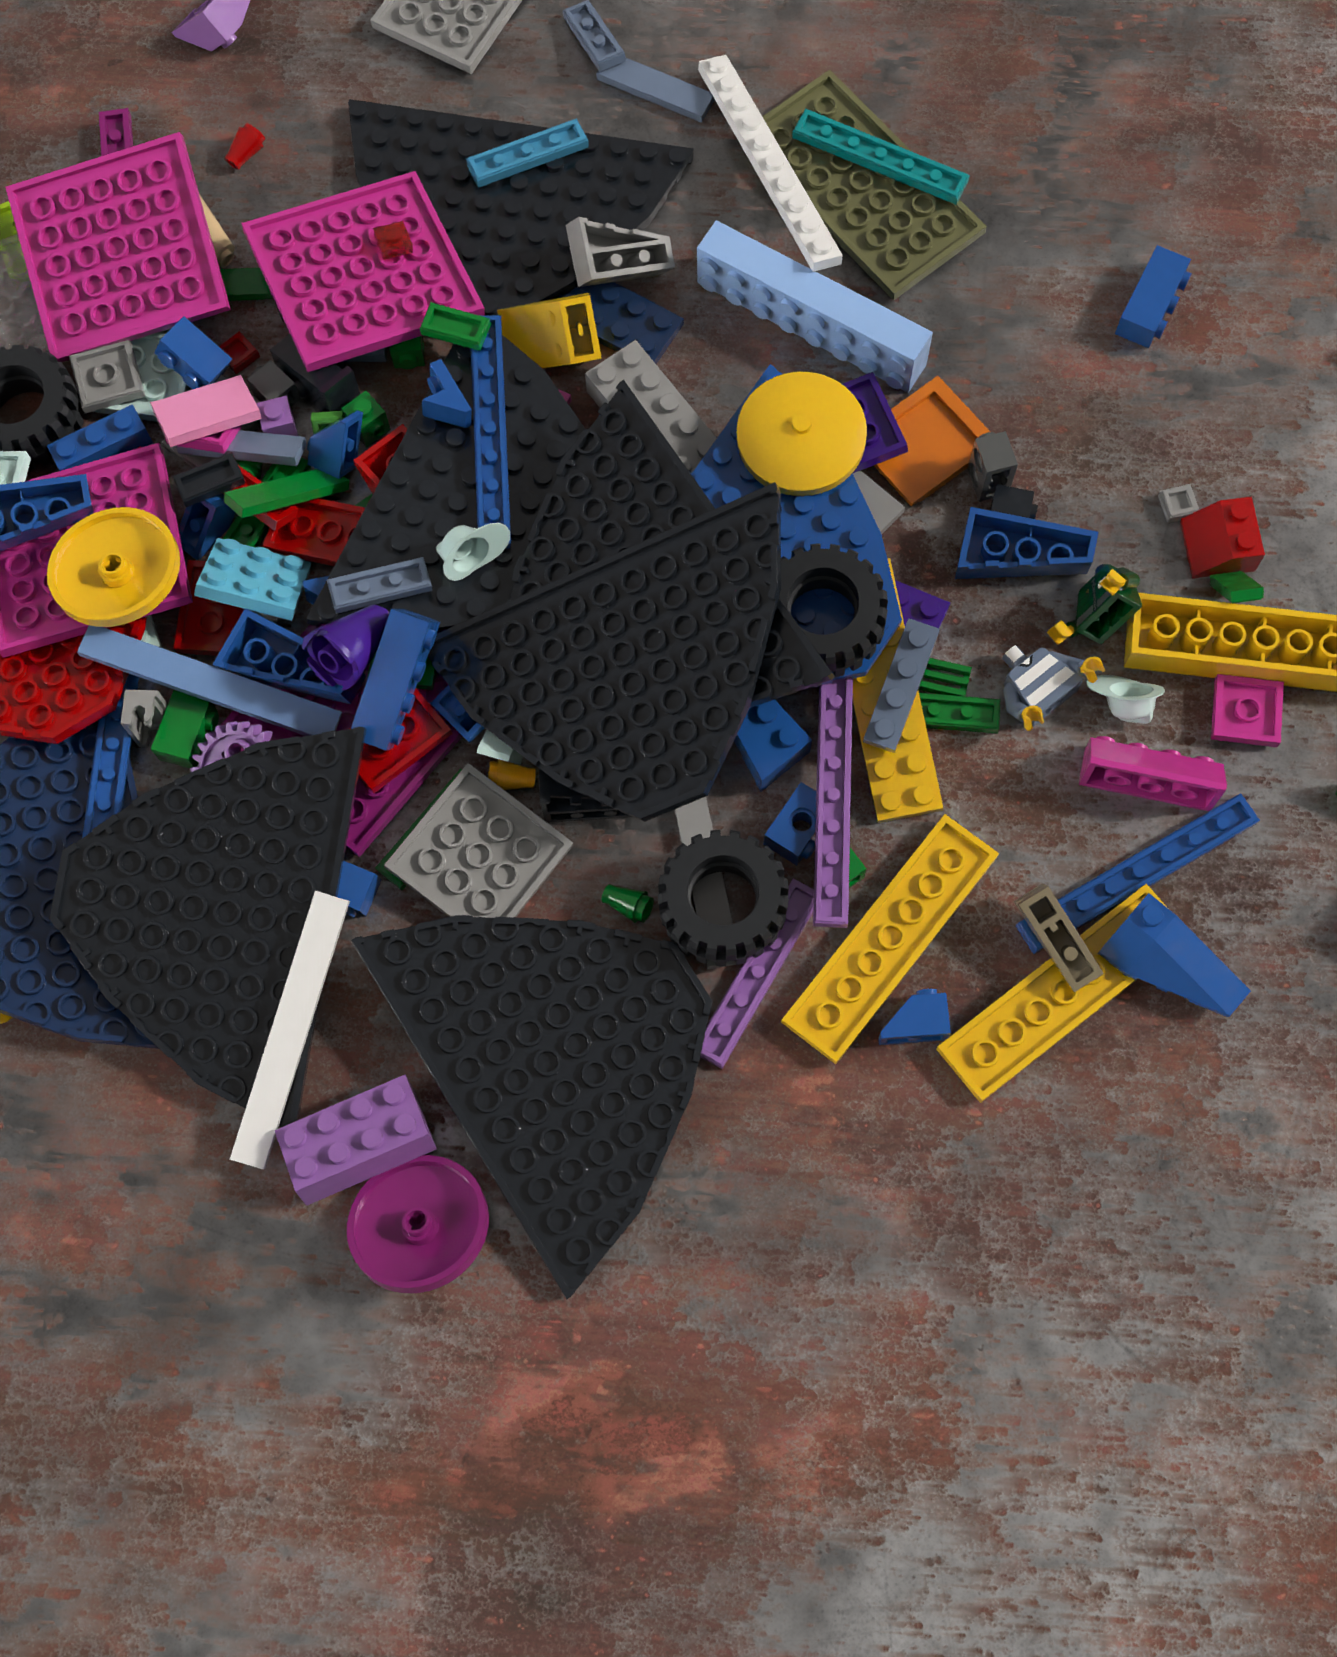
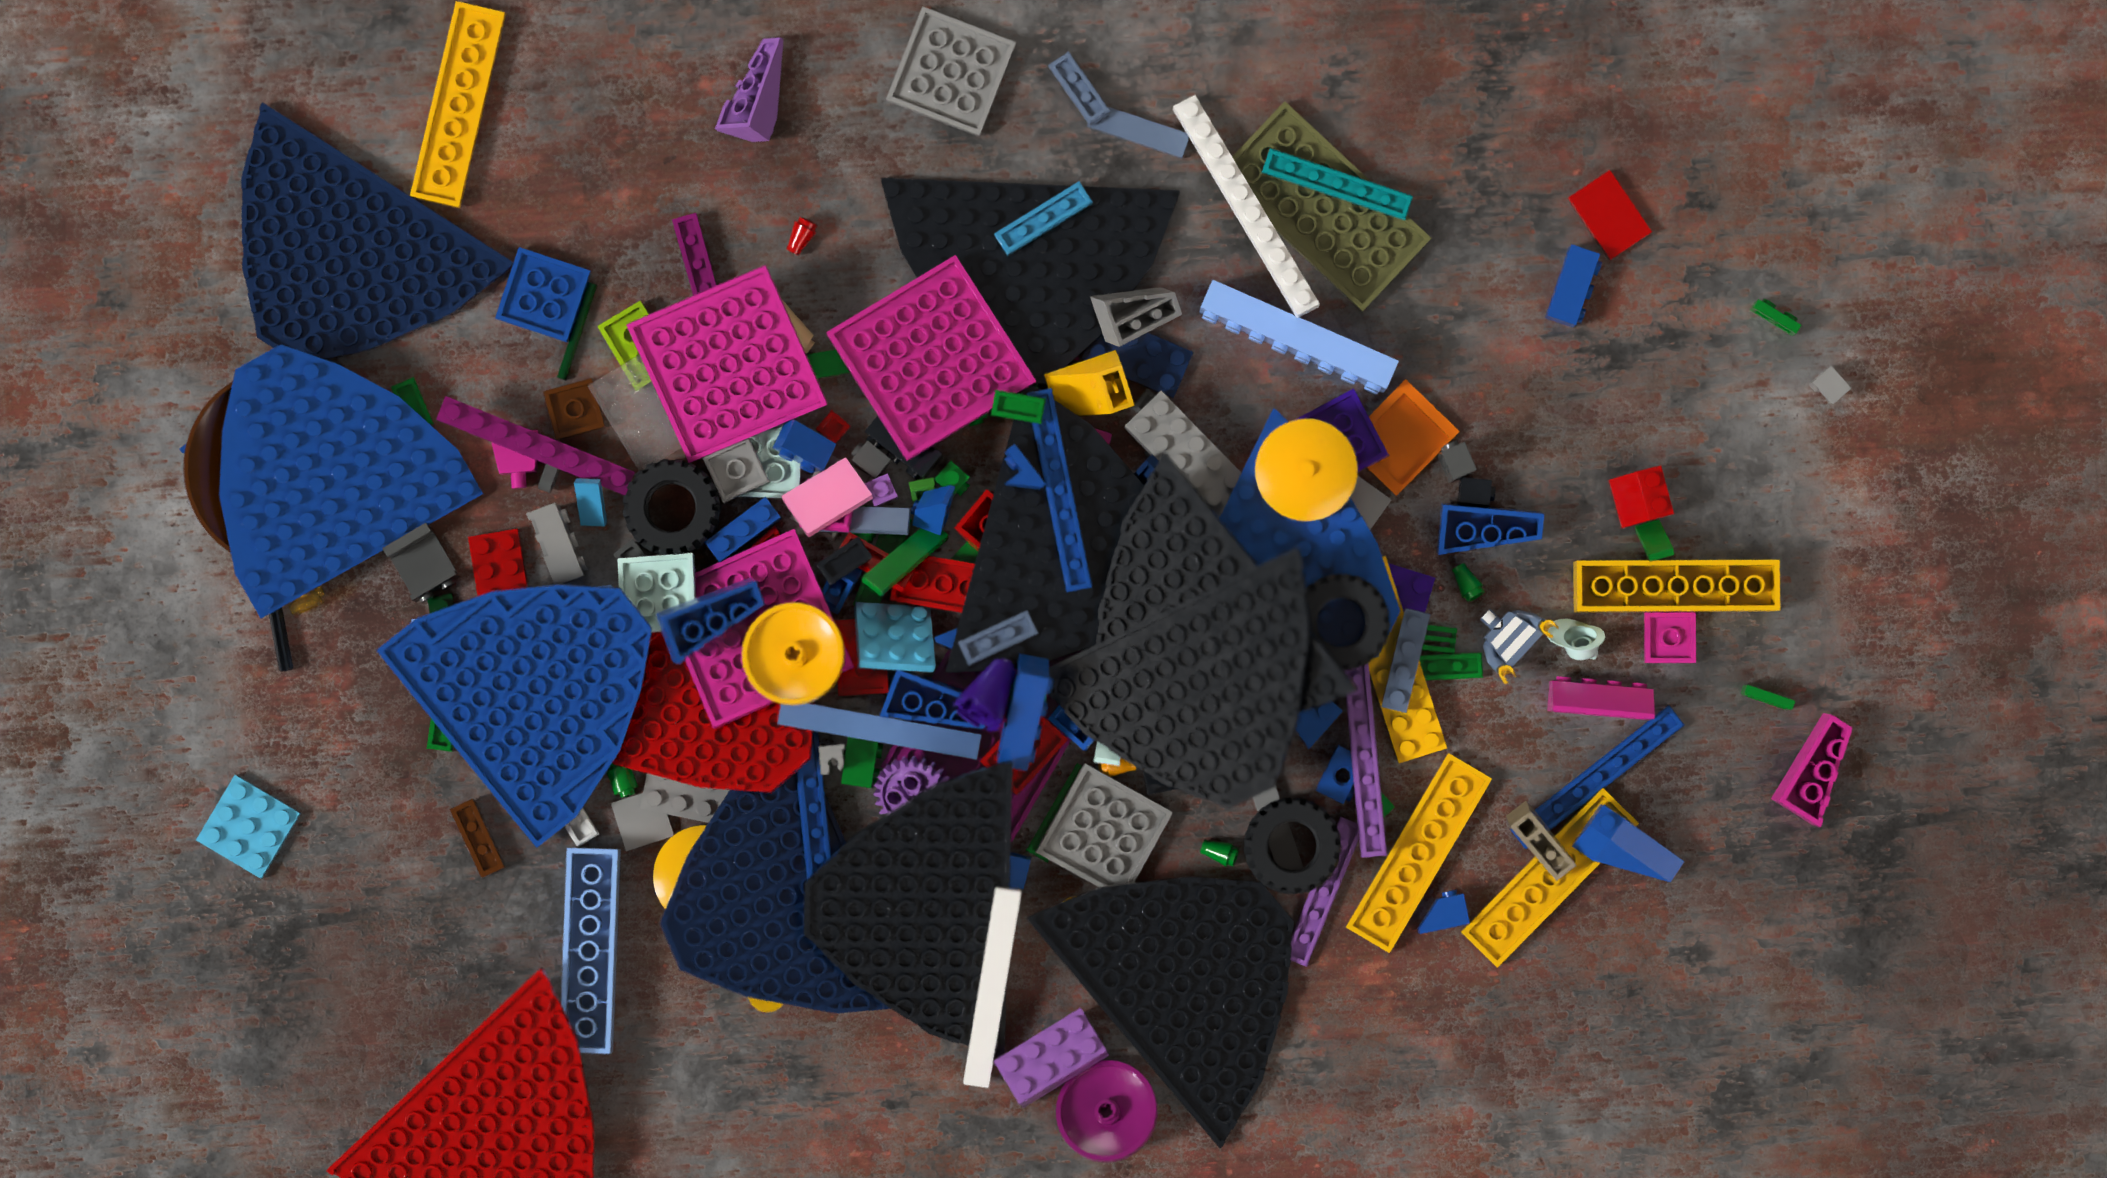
camera: 10 degrees left, 15 degrees up
clear red plate [373,221,413,260] -> none
light aqua piece [436,523,510,581] -> none
dark green torso [1047,564,1142,645] -> none
light grey tile [1158,484,1200,524] -> none
none -> green cone [1452,563,1485,602]
none -> red tile [1567,170,1652,261]

